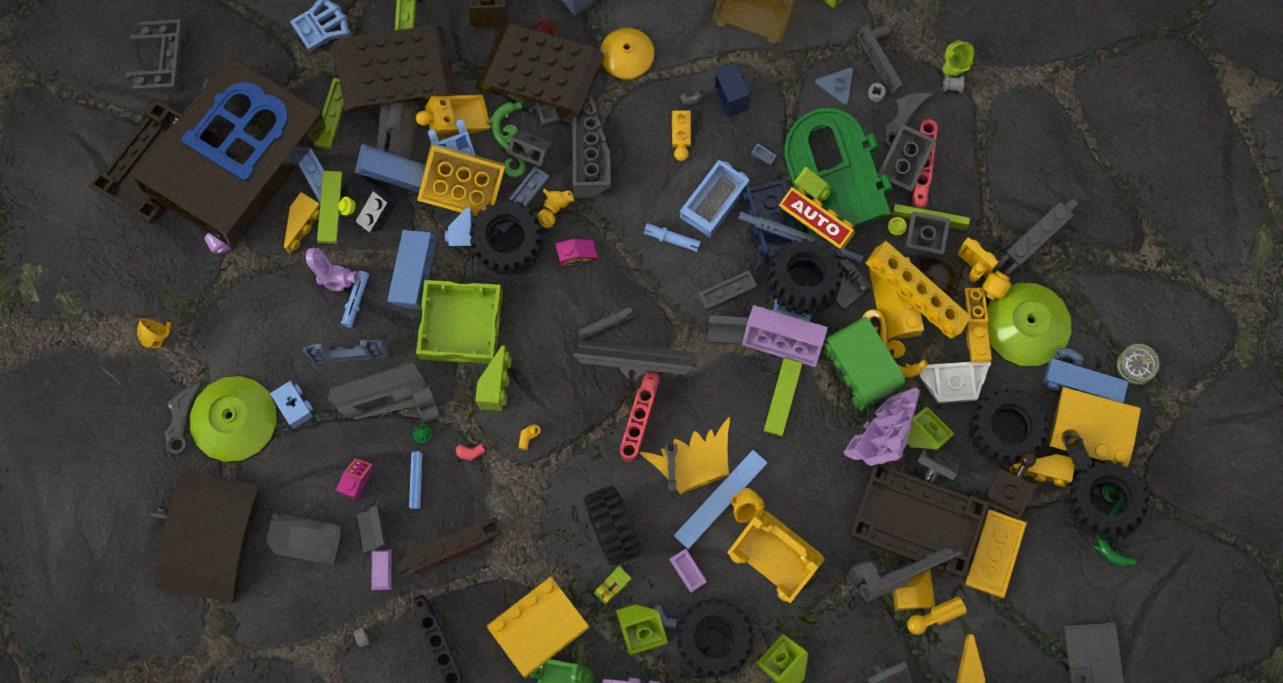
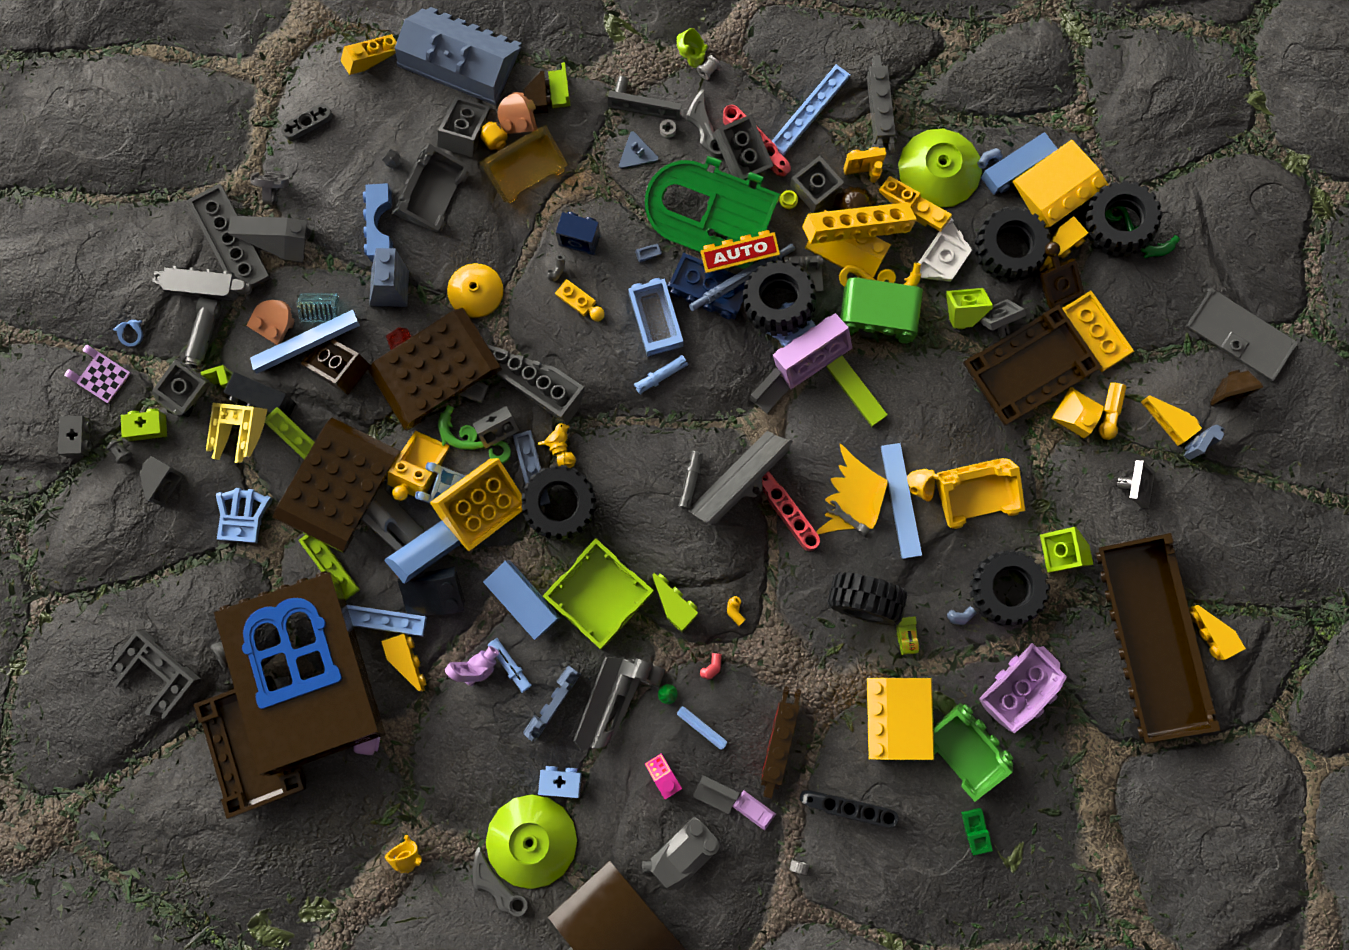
camera: 55 degrees left, 5 degrees up
lime tile [317,171,343,244] -> none
neon yellow plate [338,197,355,216] -> none
light blue slope [445,207,473,246] -> none
dark pink slope [556,239,598,268] -> none
lime slope [616,604,668,655] -> none
lavender tile [669,549,707,593] -> none
dark grey tile [698,270,758,311] -> none
lime slope [794,167,831,202] -> none
lavender wedge [843,387,920,466] -> none
dark grey panel [847,548,963,602] -> none
lime tile [891,204,970,231] -> none
yellow head [982,271,1011,300] -> none
black piece [1061,429,1093,471] -> none
clear piece [1116,344,1160,385] -> none
none -> light blue tile [772,64,850,156]

